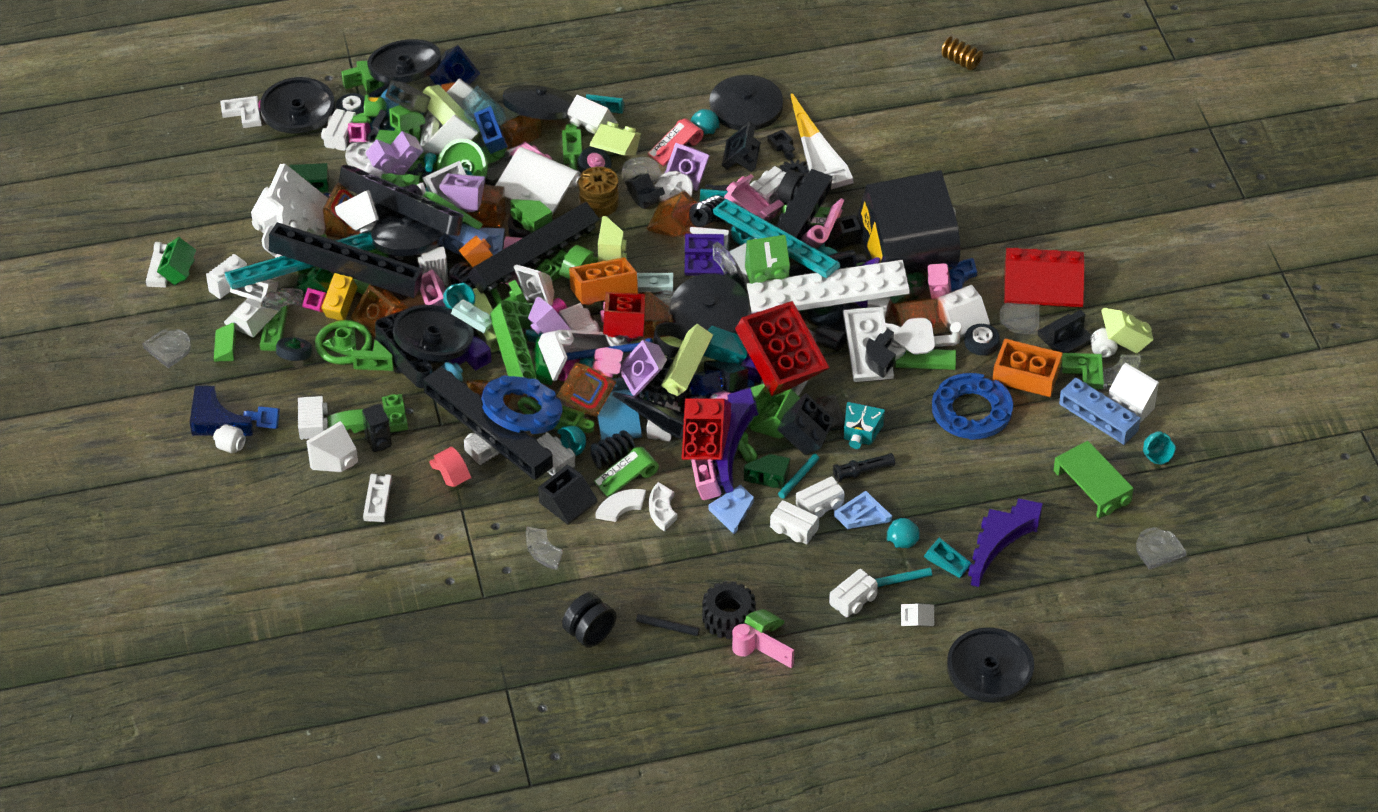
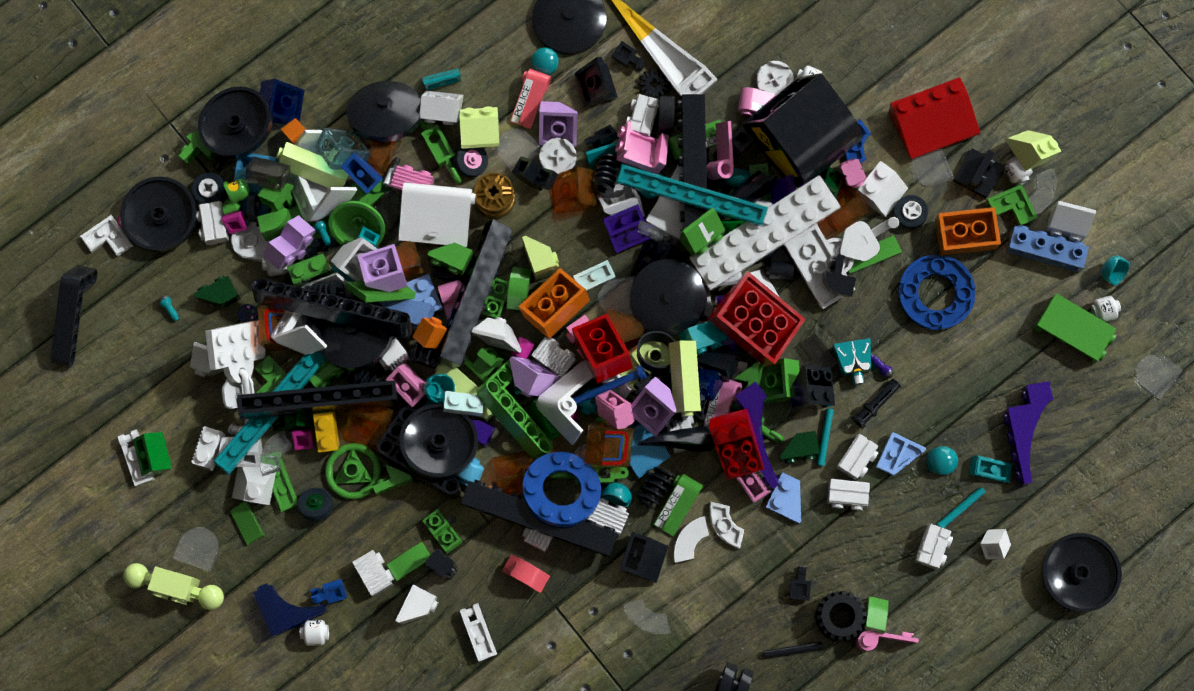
camera: 25 degrees left, 30 degrees up
none -> black beam [51,265,98,367]
none -> yellowish green brick [123,563,224,610]
none -> teal piece [158,295,179,322]
none -> black plate [789,566,811,601]
none -> dark purple piece [871,355,894,379]
none -> white head [1091,296,1121,322]

